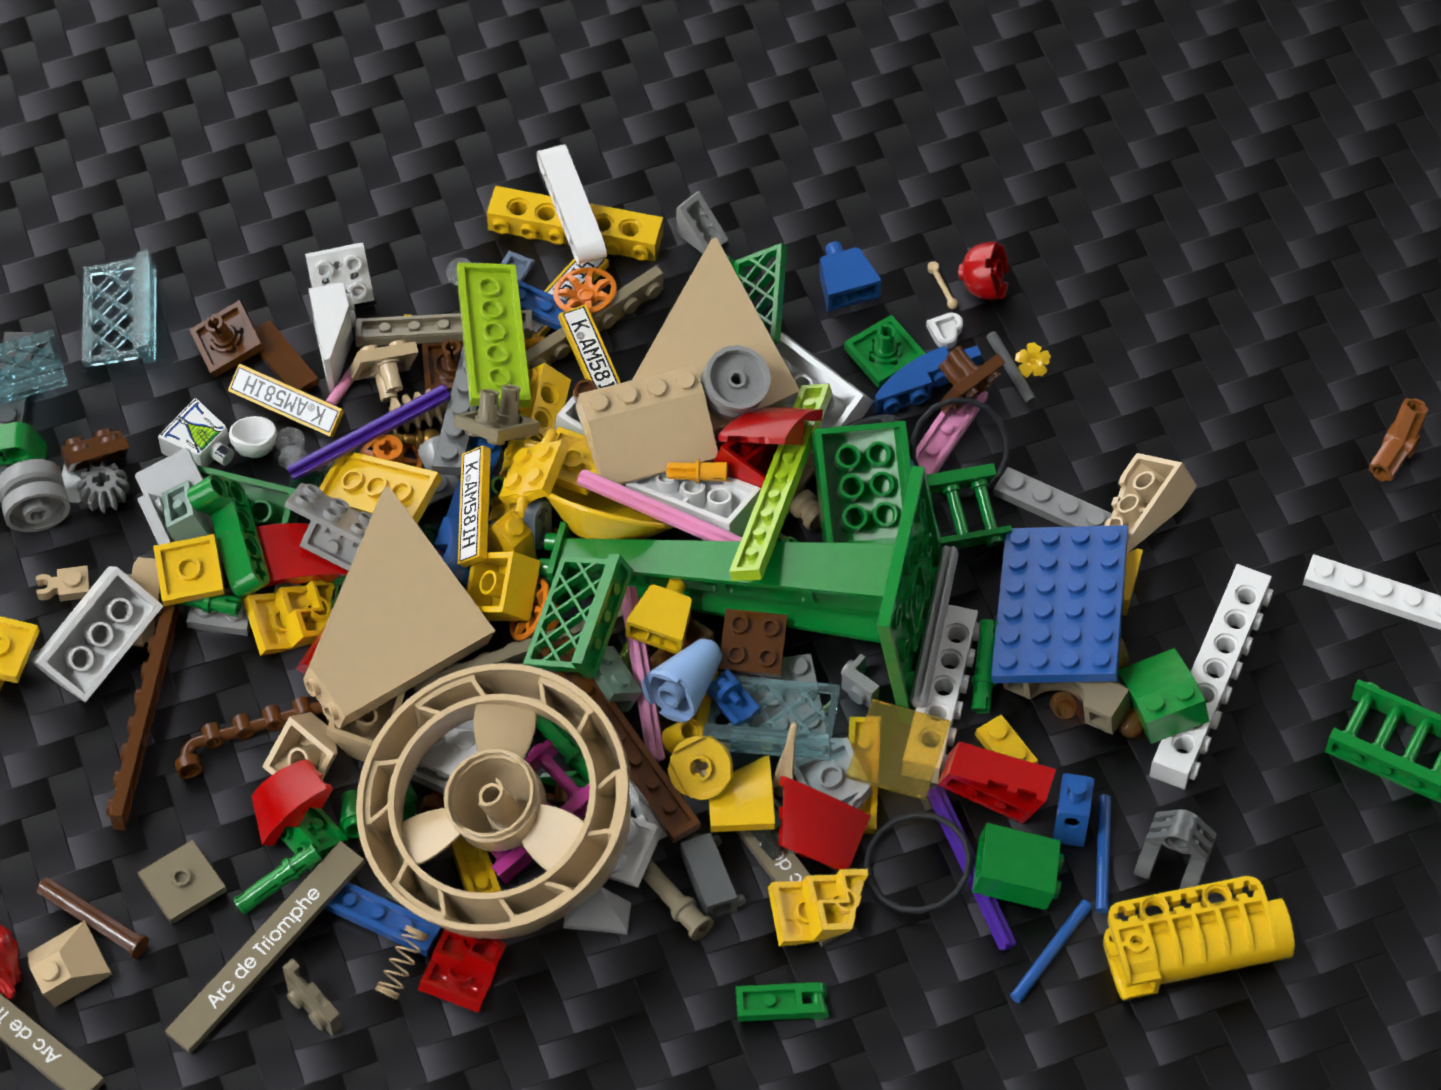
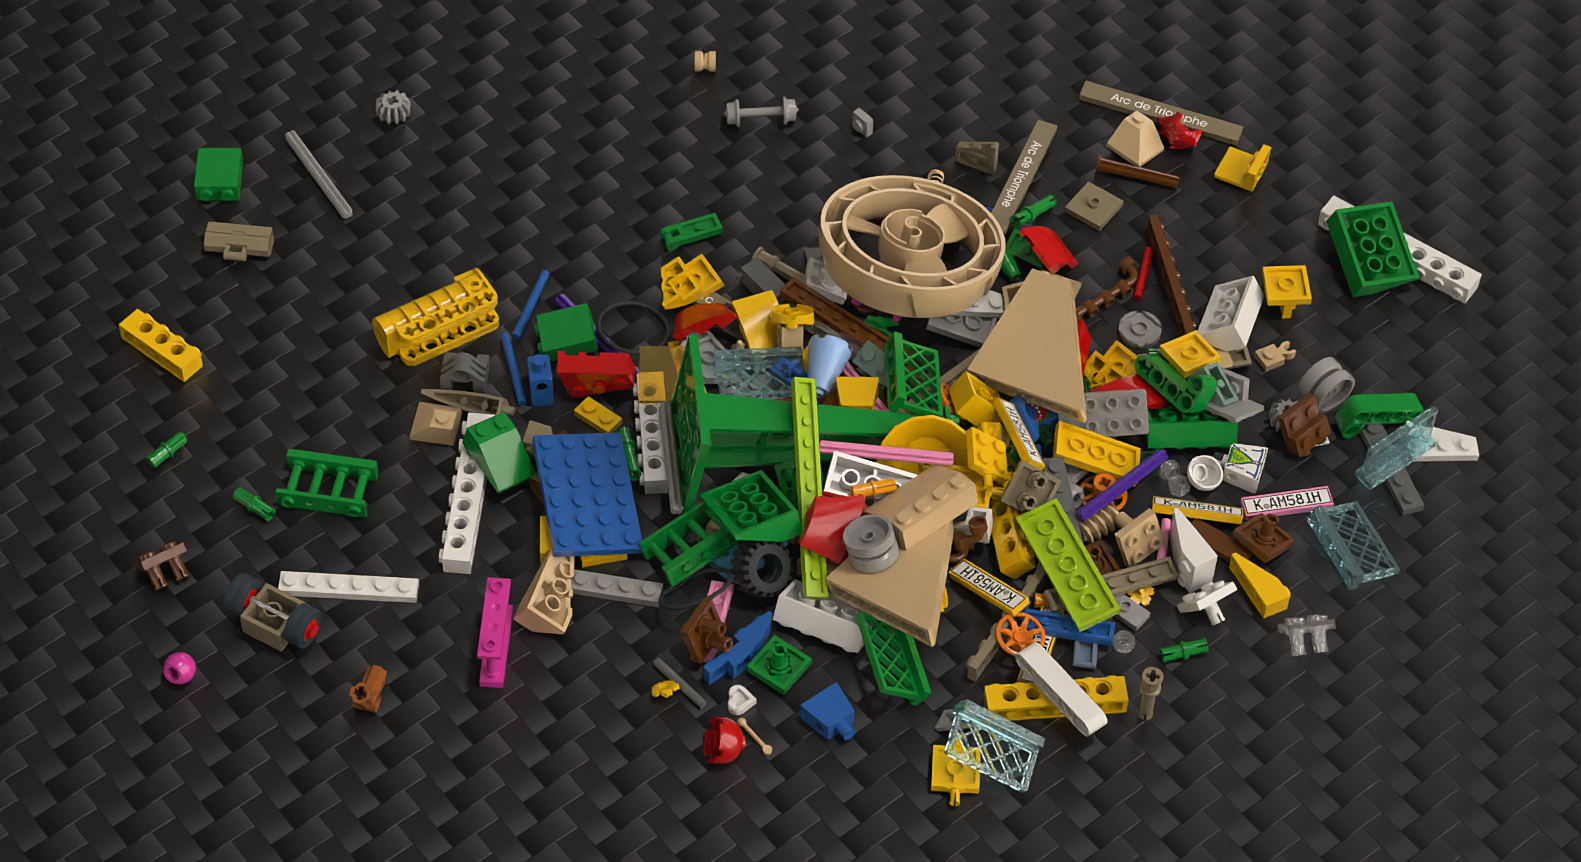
camera: 160 degrees right, 5 degrees down
none -> tan slope [409,402,463,446]
none -> dark tan piece [421,389,515,416]
none -> dark pink fence [477,578,513,688]
none -> yellow plate [931,731,981,806]
none -> clear light blue fence [944,699,1045,793]
none -> light grey plate [1114,594,1151,631]
none -> light grey tile [1118,311,1162,349]
none -> red bar [1133,247,1153,300]
none -> dark tan pin [1138,667,1163,720]
none -> green pin [1160,637,1209,663]
none -> yellow slope [1229,553,1290,619]
none -> tile [1240,486,1334,520]
none -> clear plate [1278,614,1336,656]

